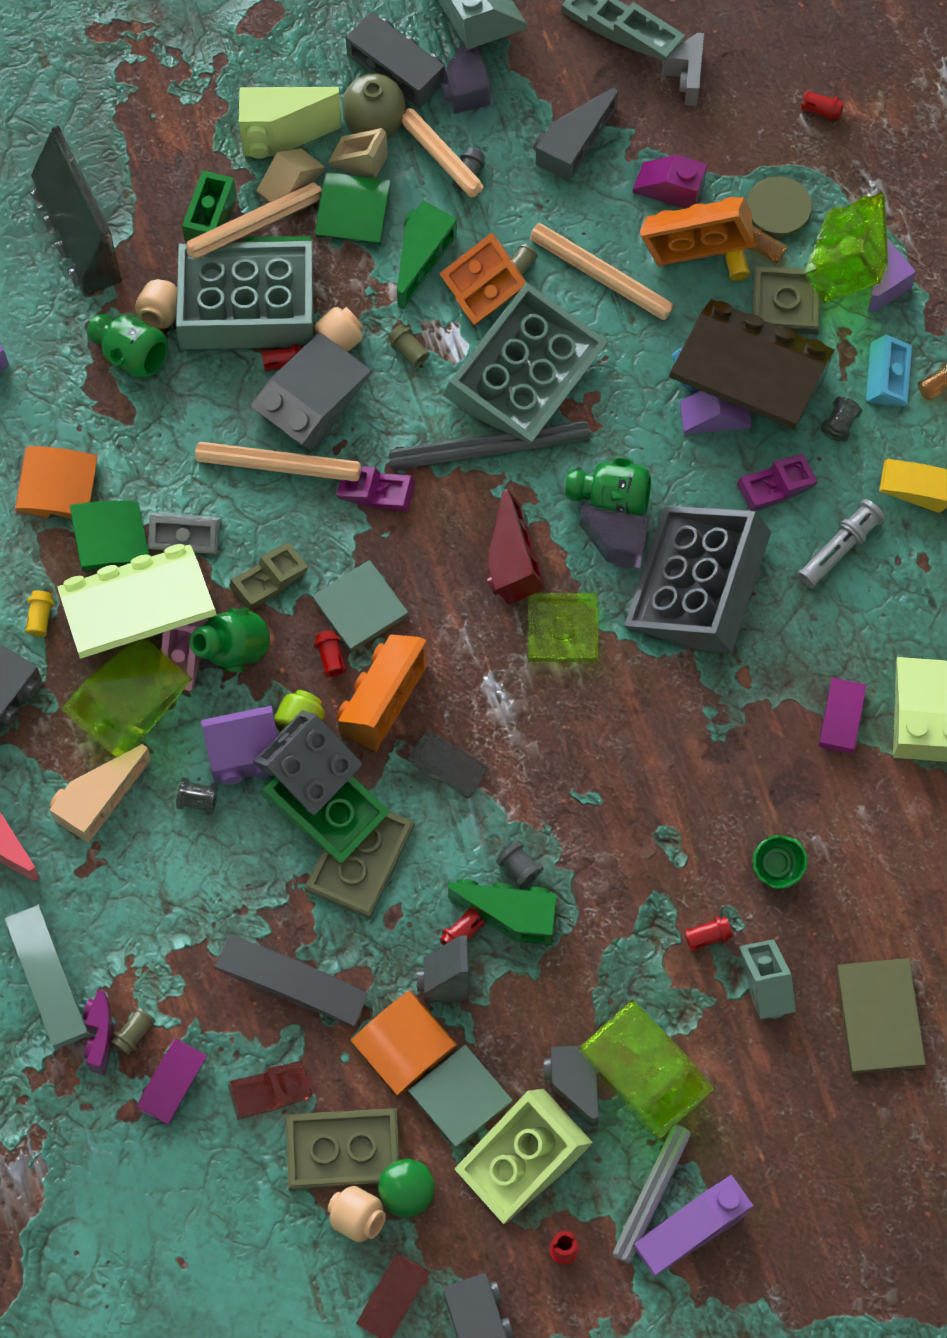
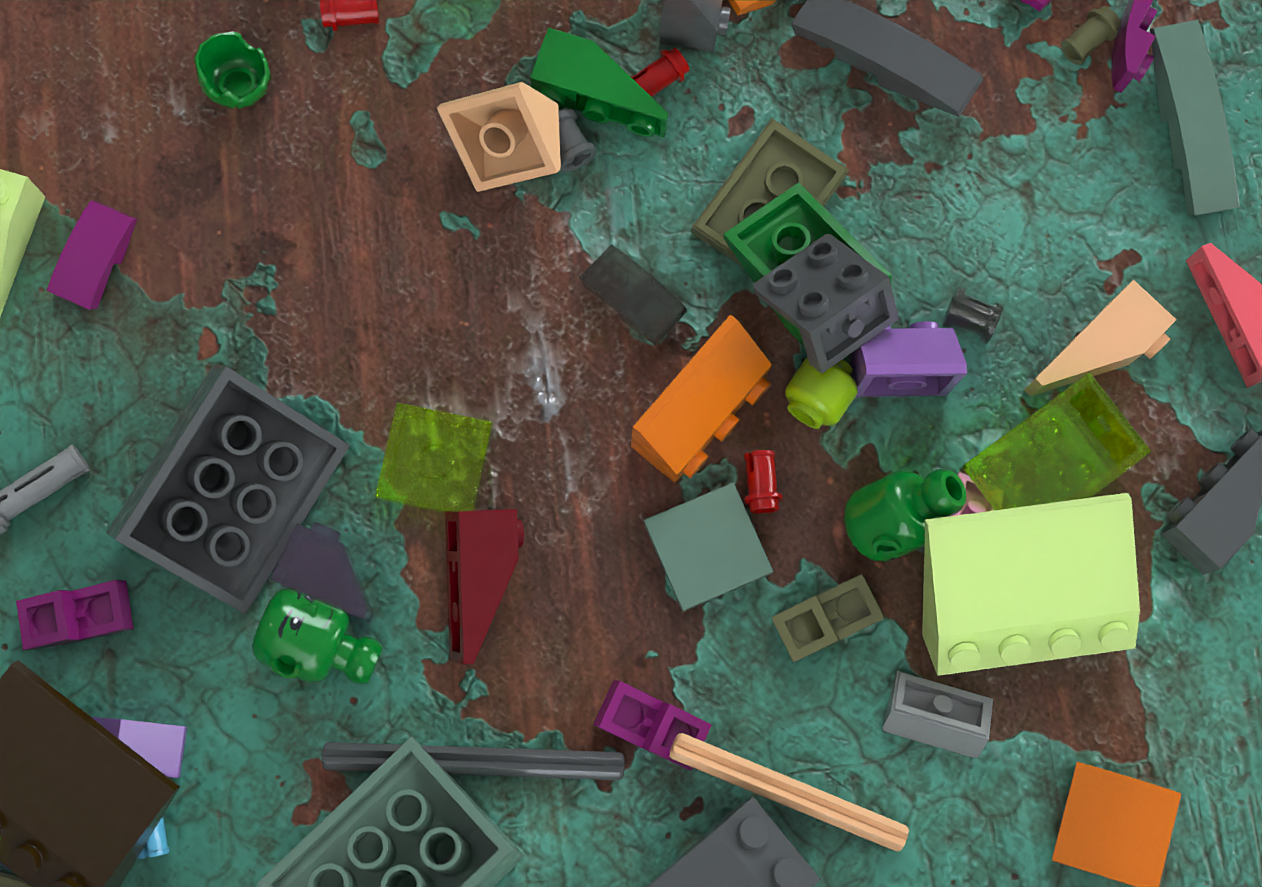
camera: 175 degrees left, 10 degrees up
yellow pin [24,591,55,637] -> none
green slope [69,501,149,572] -> none
none -> light nougat slope [437,82,561,192]

